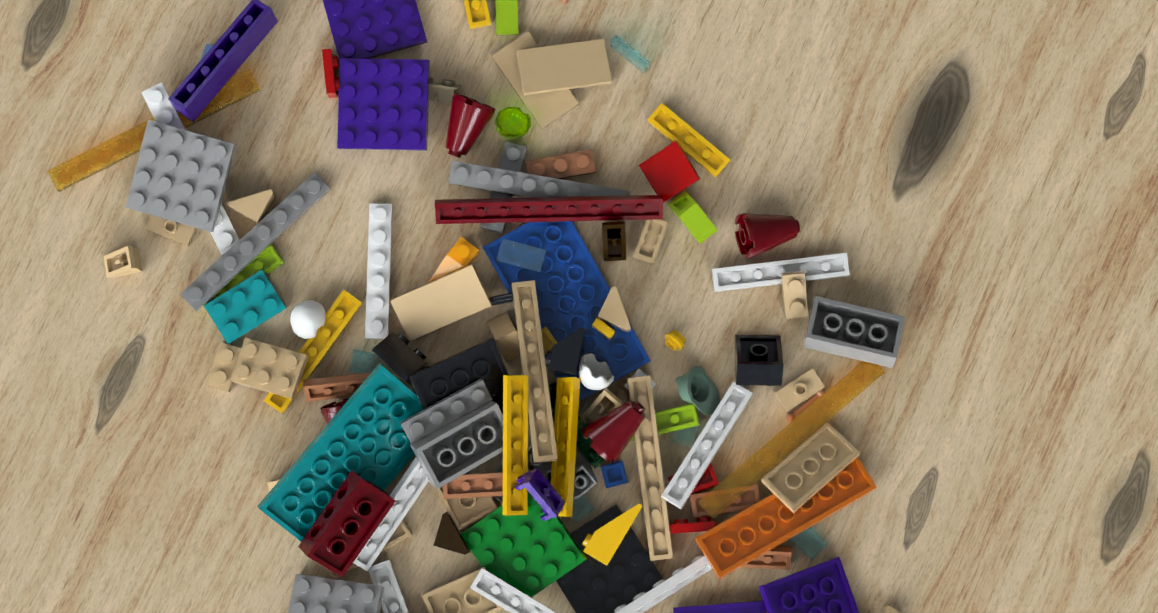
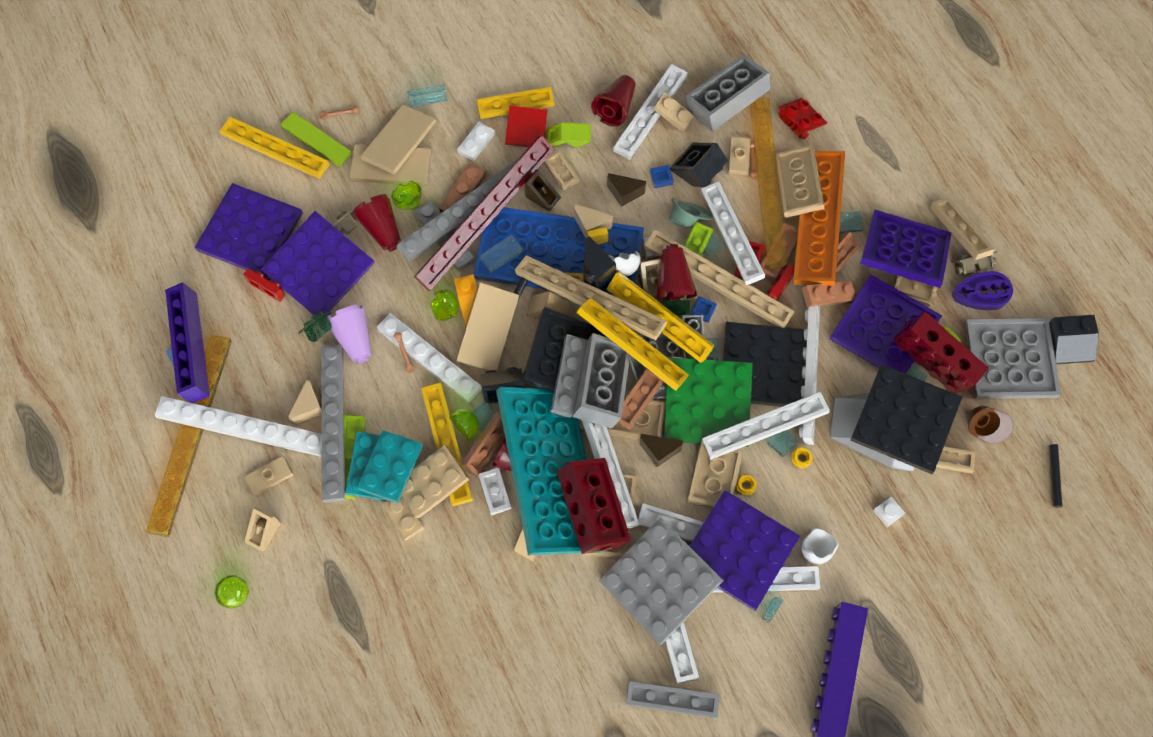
camera: 50 degrees left, 15 degrees down
light grey plate [126,120,237,232] -> none
white hair [290,300,325,339] -> none
dark purple hinge [514,468,565,521] -> none
yellow slope [582,504,642,566] -> none
yellow plate [664,330,686,351] -> none
none -> clear neon green hair [214,575,249,609]
none -> clear green hinge [298,312,332,342]
none -> lavender cone [325,305,372,364]
none -> teal plate [357,430,423,504]
none -> nougat hinge [394,332,414,373]
none -> clear neon green hair [431,289,459,322]
none -> clear neon green hair [449,409,479,440]
none -> white plate [457,122,495,162]
none -> white plate [478,468,512,516]
none -> dark brown slope [607,173,646,207]
none -> blue tile [650,165,674,188]
none -> red hinge [778,98,827,140]
none -> nougat plate [802,281,856,307]

